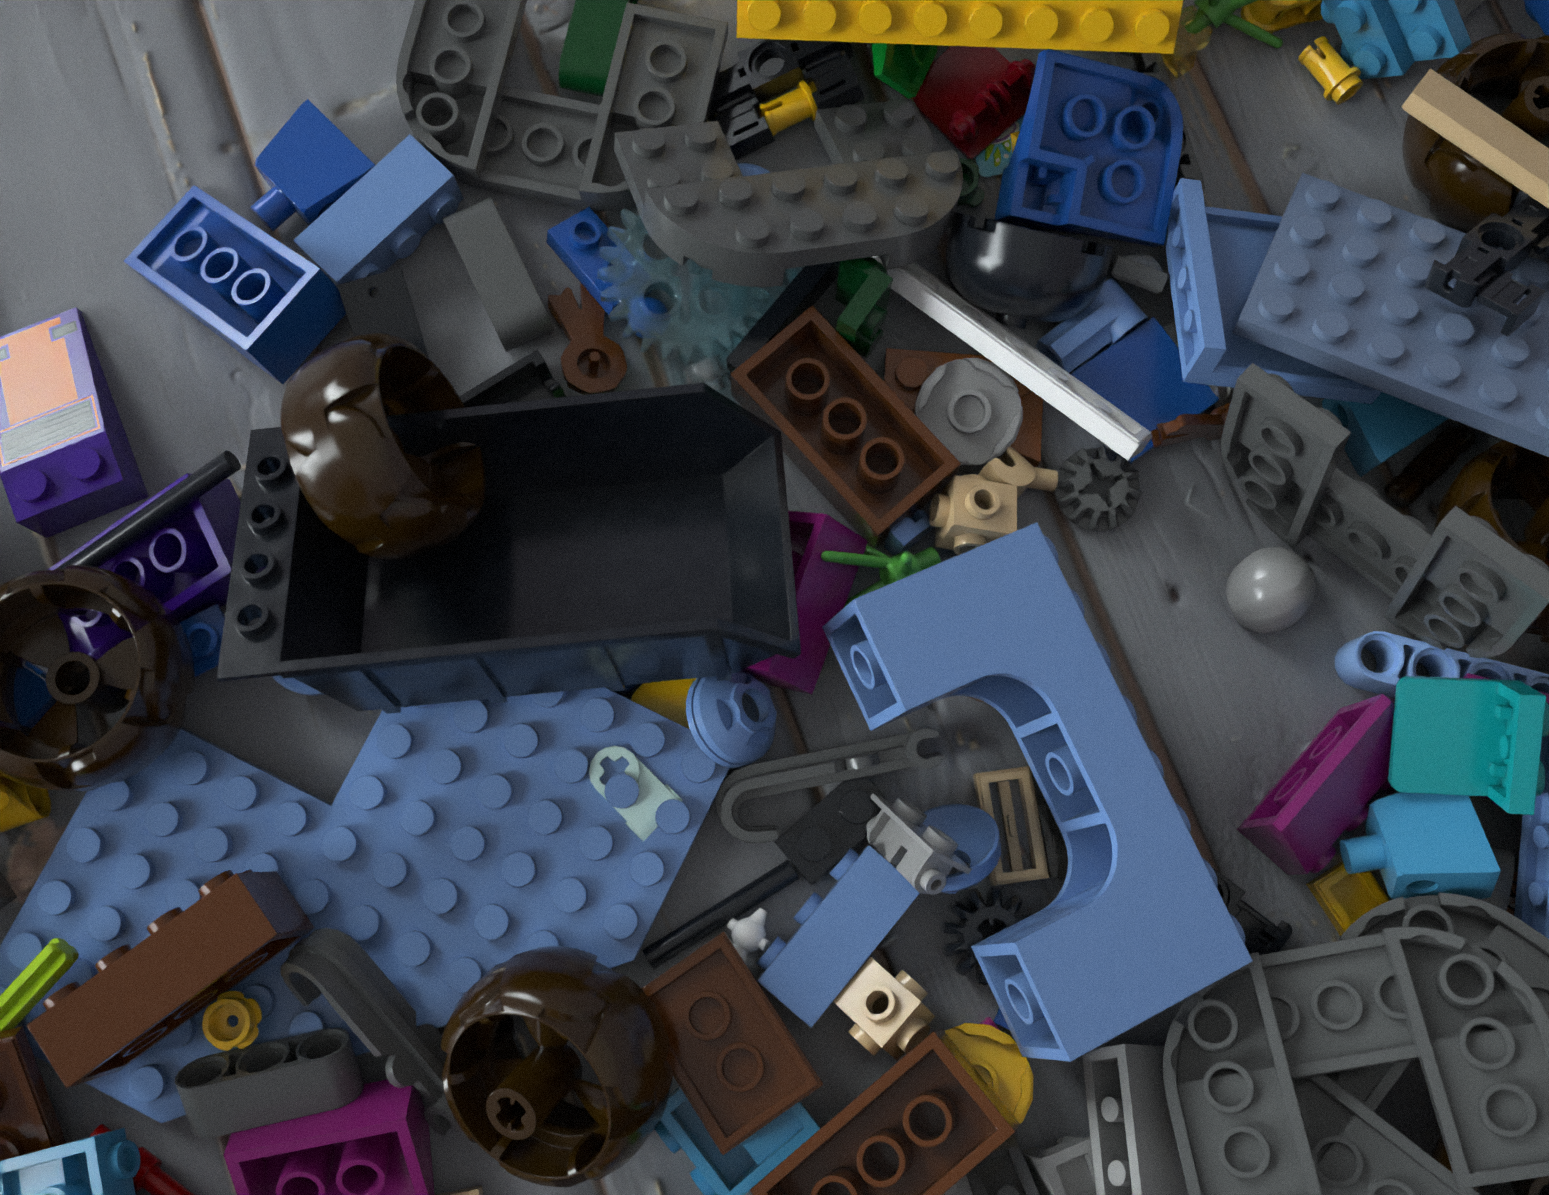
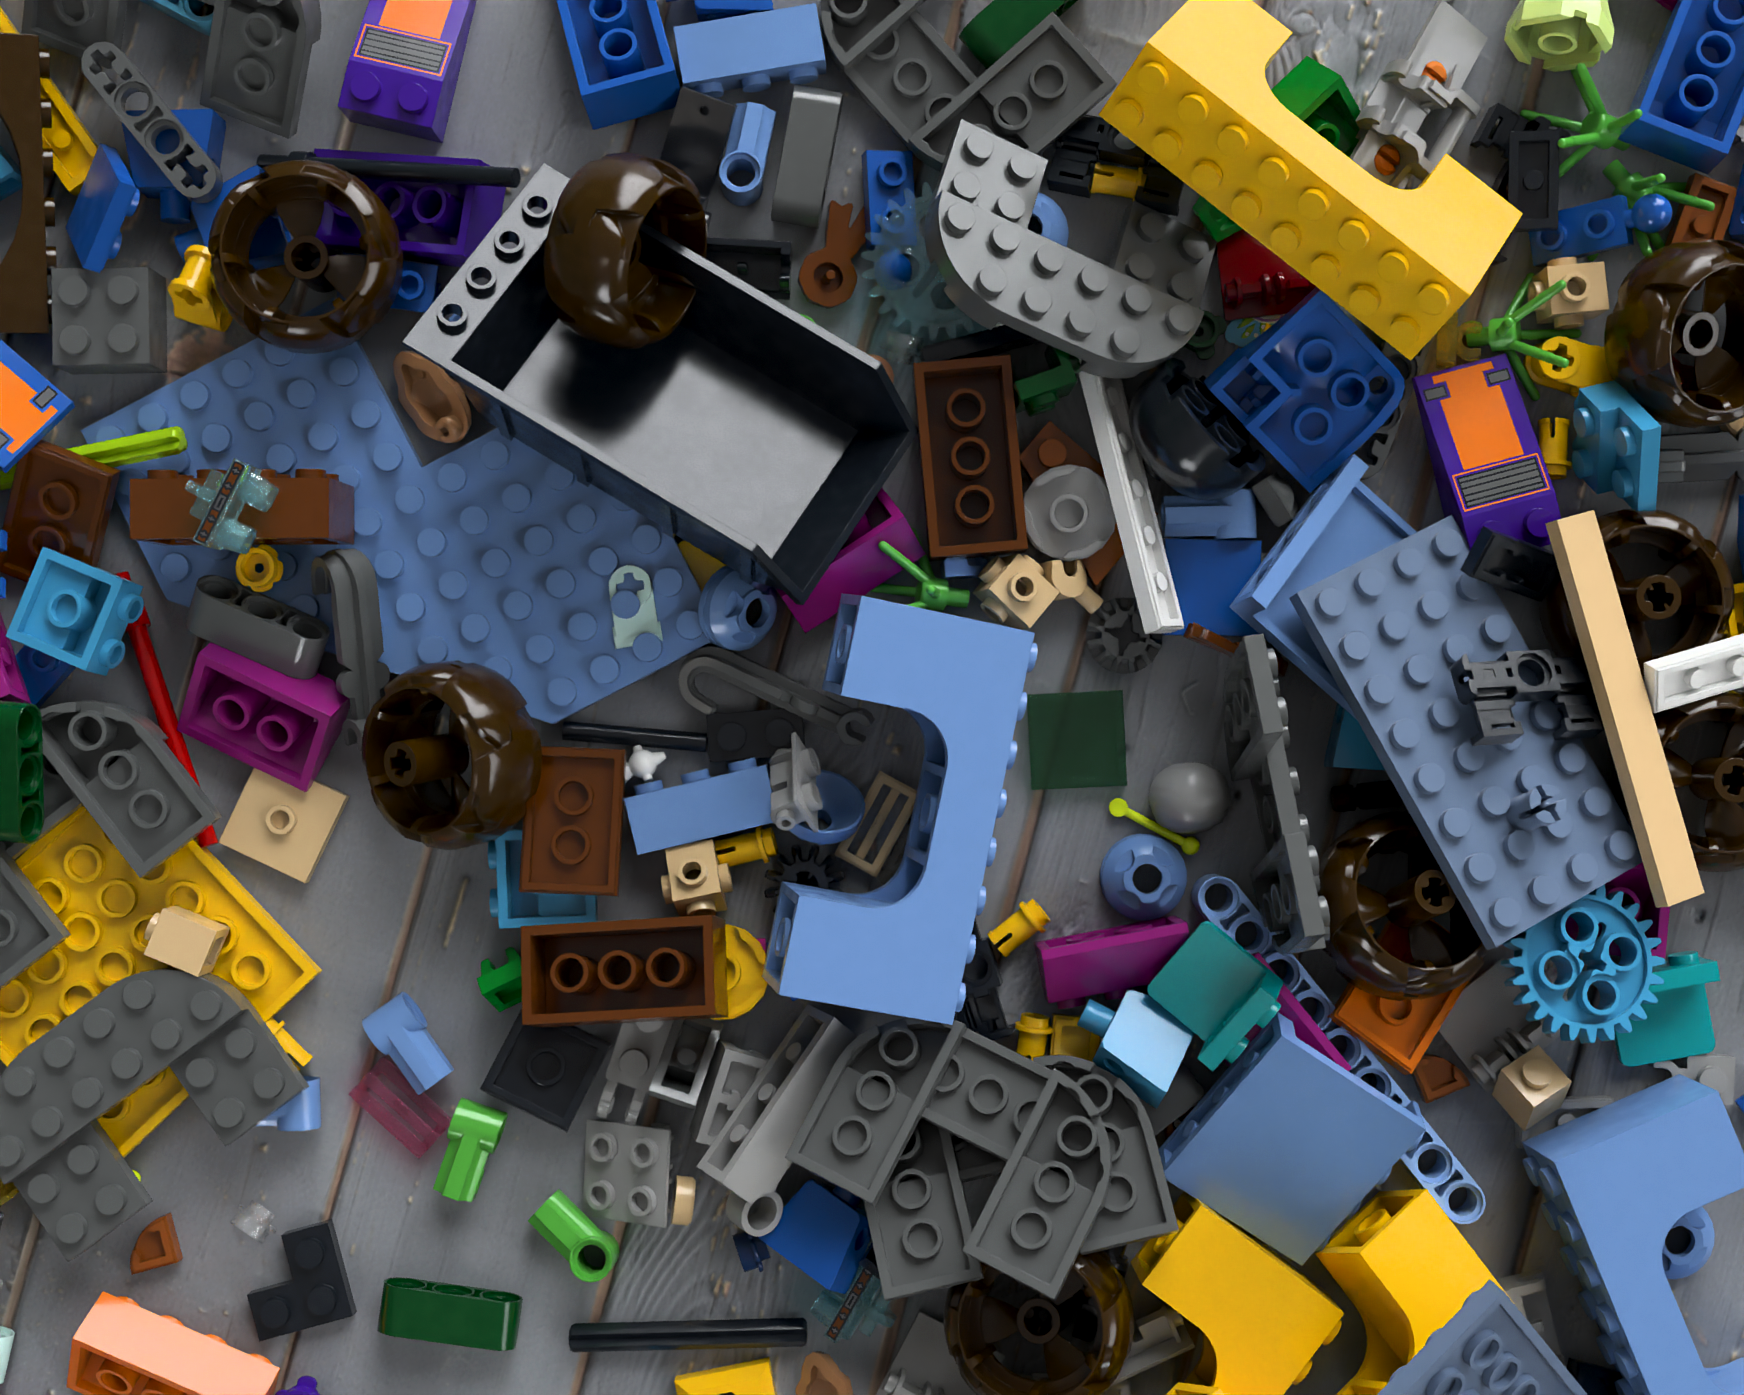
camera: 35 degrees right, 10 degrees up
none -> clear light blue hips [185,458,279,554]
none -> medium nougat arm [393,351,472,443]
none -> yellow pin [715,825,778,867]
none -> medium blue piece [719,101,777,206]
none -> yellow pin [987,898,1051,958]
none -> yellow pin [1015,1012,1053,1061]
none -> clear green tile [1027,690,1127,790]
none -> medium blue piece [1100,833,1187,920]
none -> neon yellow hinge [1109,798,1200,855]
none -> slope [1412,353,1561,550]
none -> black plate [1460,526,1559,602]

